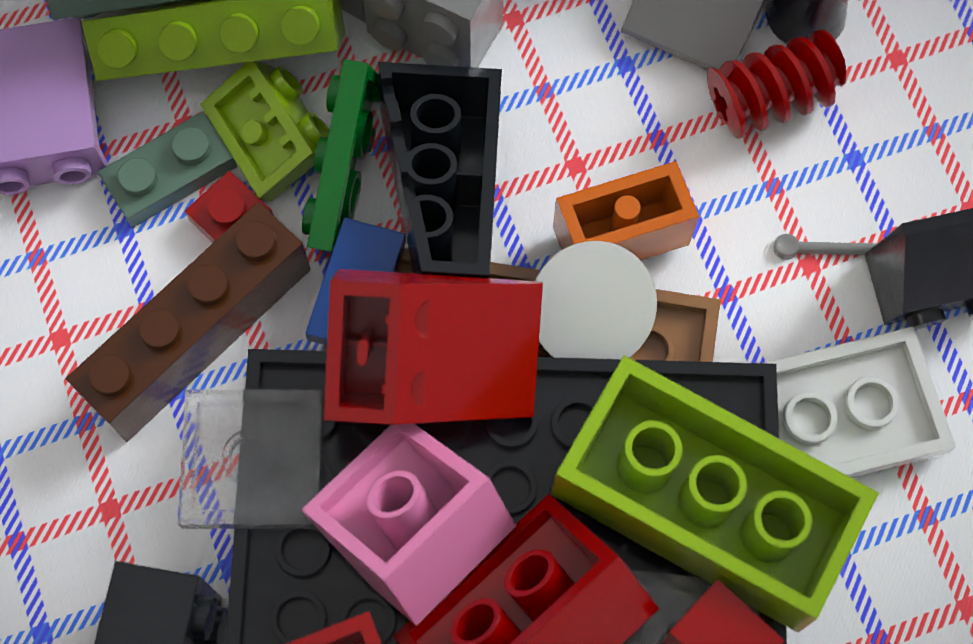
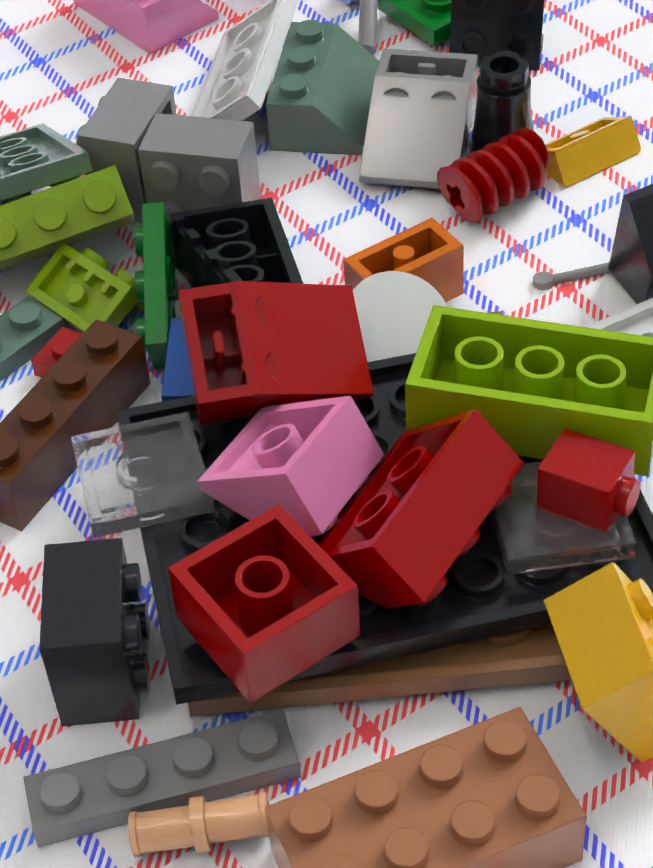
camera: 10 degrees left, 25 degrees down
none -> yellow slope [544,117,641,186]

